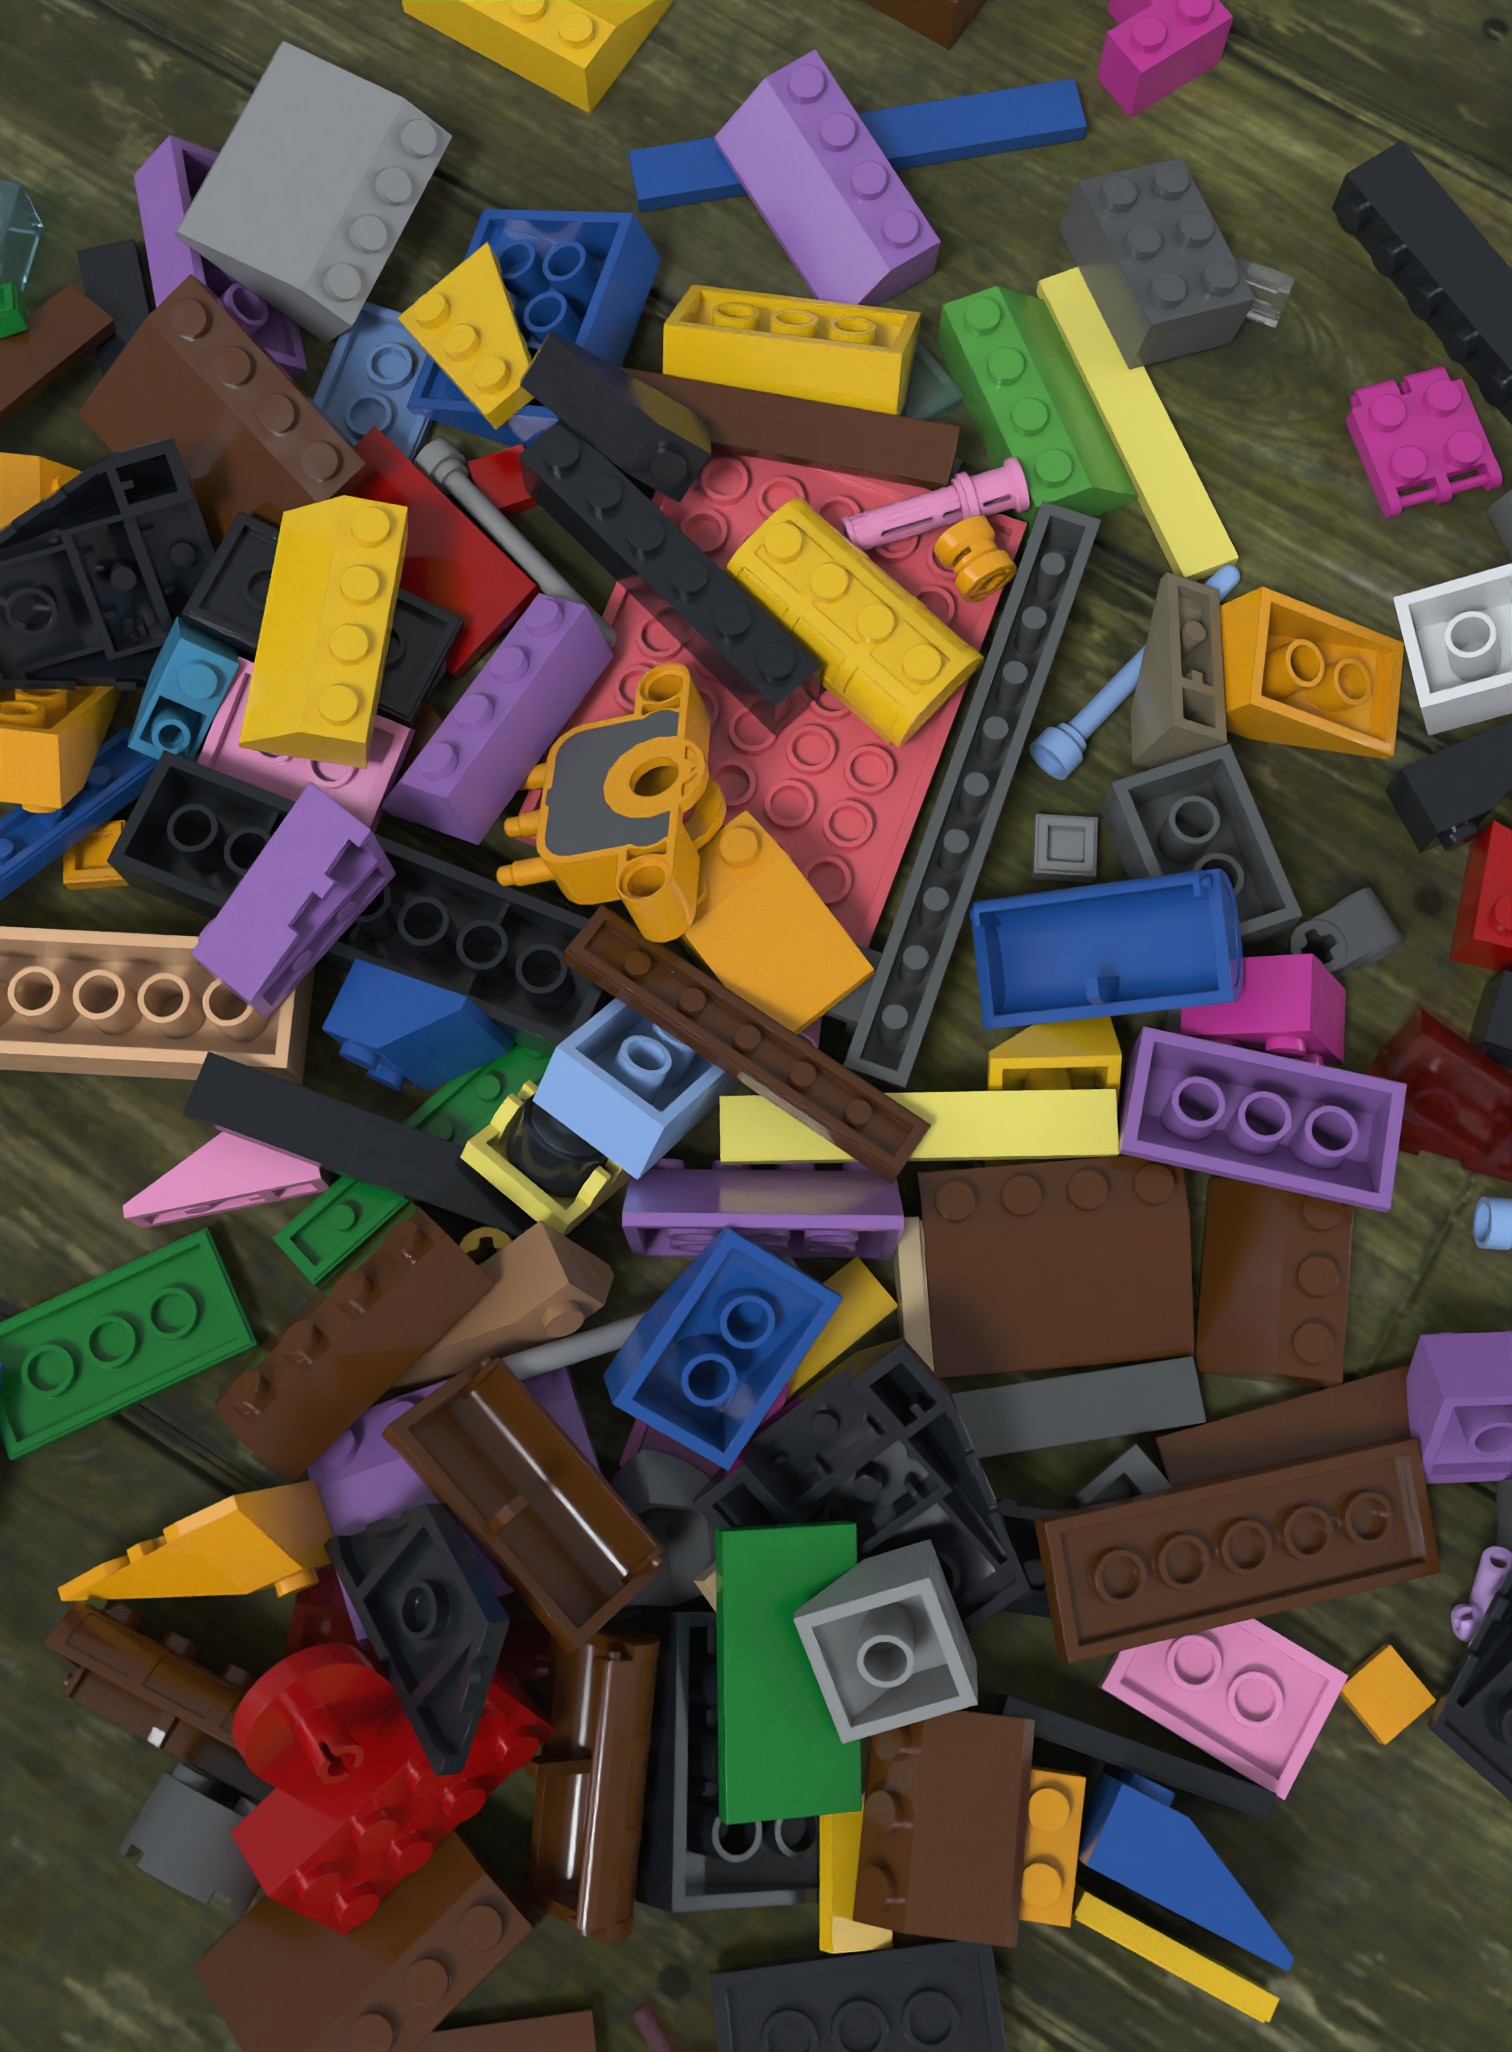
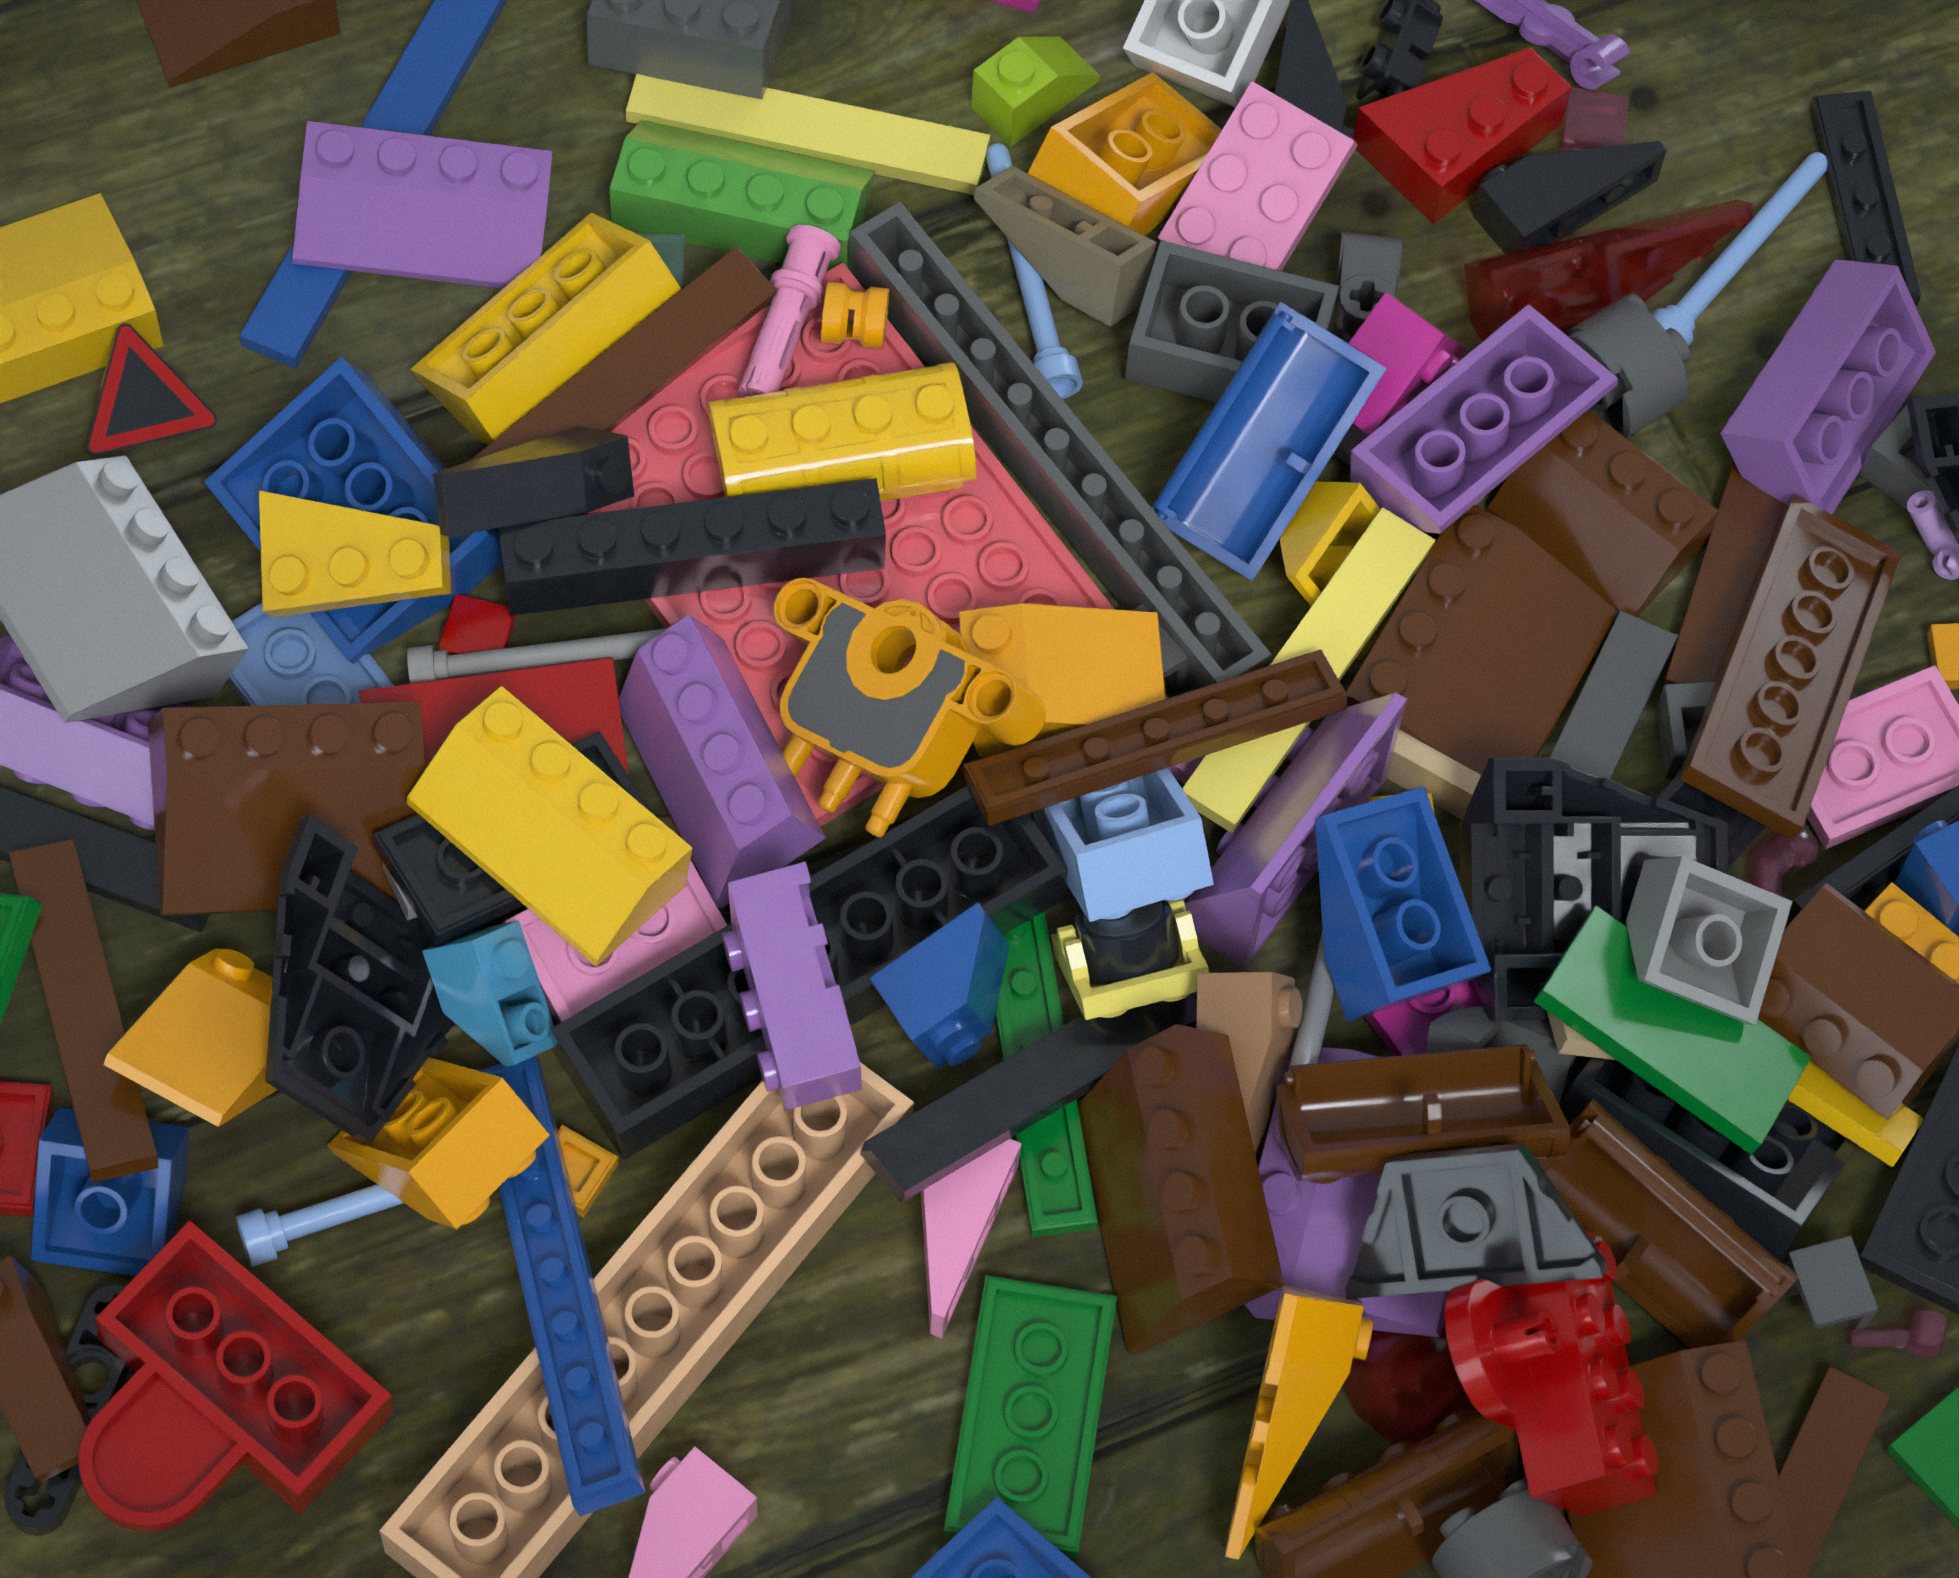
camera: 60 degrees left, 10 degrees down
light grey tile [1031,814,1098,883] -> none
none -> piece [84,324,217,456]
none -> lime slope [971,36,1100,147]
none -> bright pink plate [1158,81,1358,271]
none -> dark grey brick [1565,293,1690,438]
none -> clear pink arm [1750,828,1819,897]
none -> dark grey panel [1782,1236,1878,1331]

